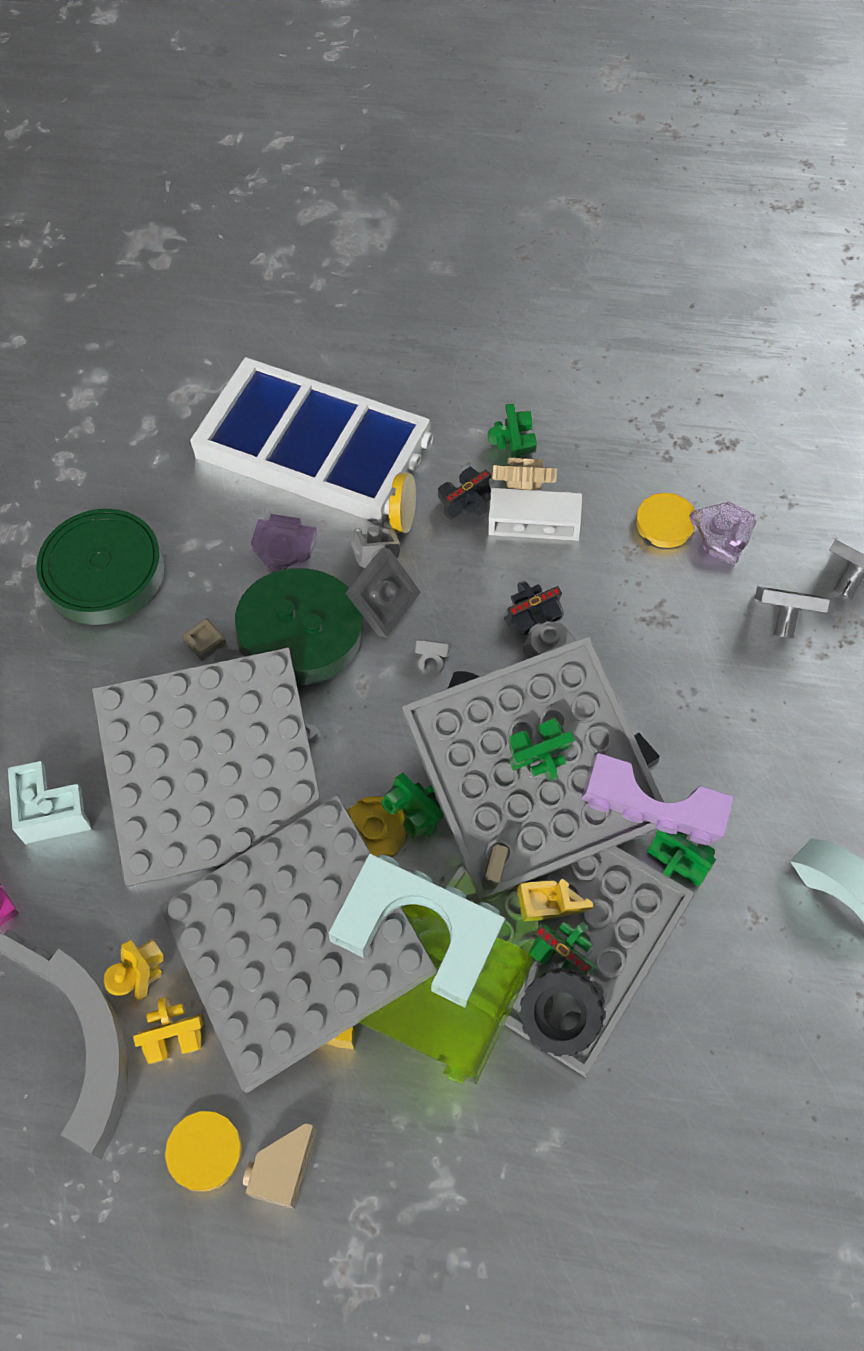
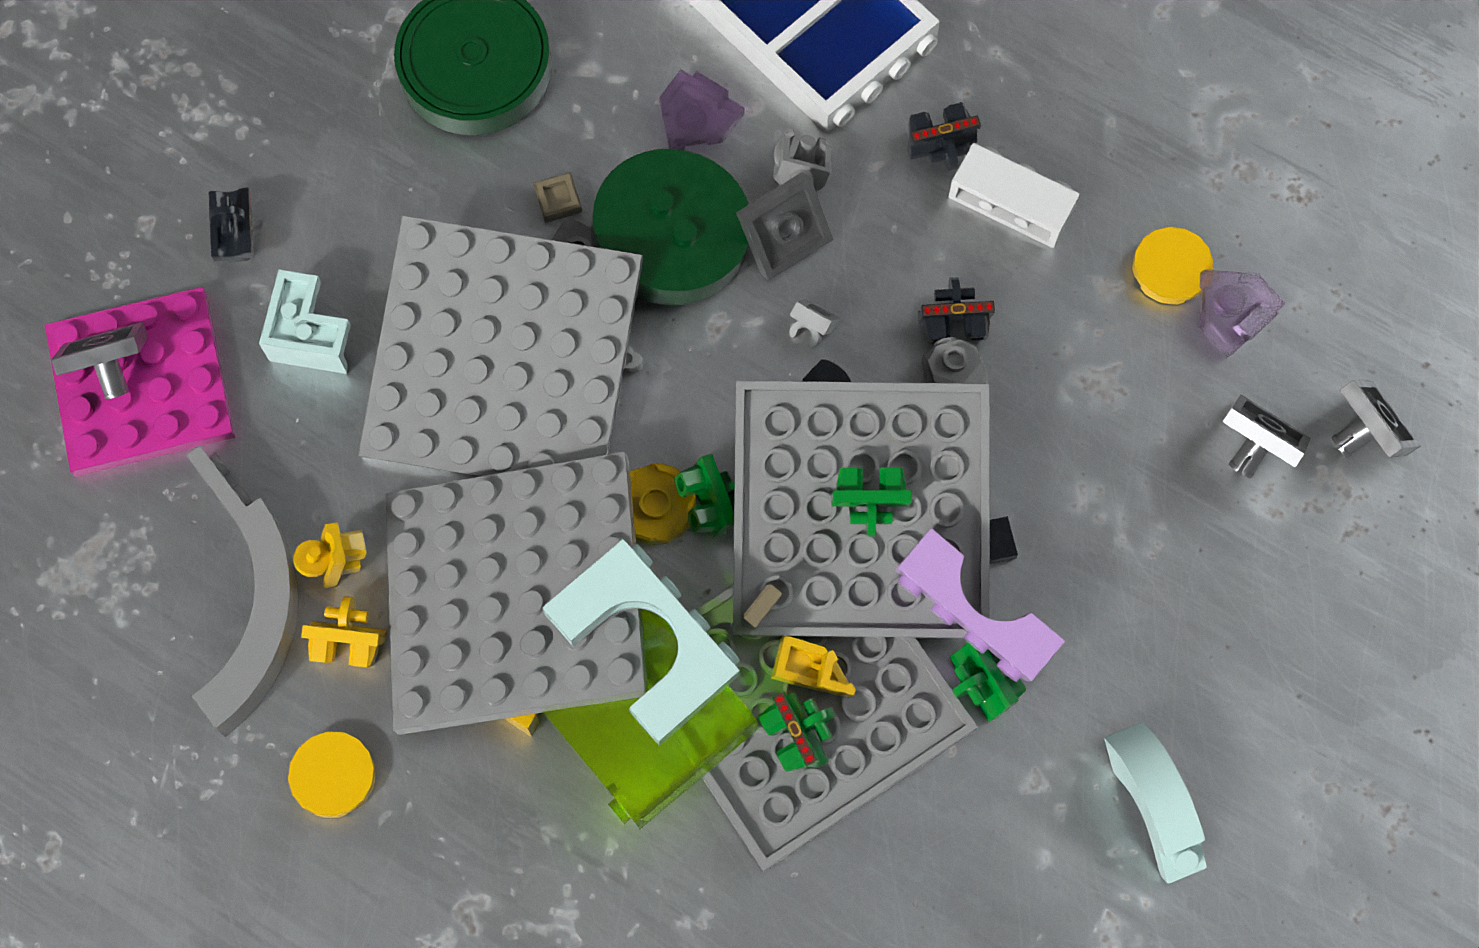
camera: 20 degrees right, 10 degrees up
tan slope [243,1123,317,1209] -> none
yellow tile [389,472,416,534] -> none
green hips [487,404,537,458] -> none
tan gear [492,458,557,490] -> none
black tyre [519,968,606,1057] -> none

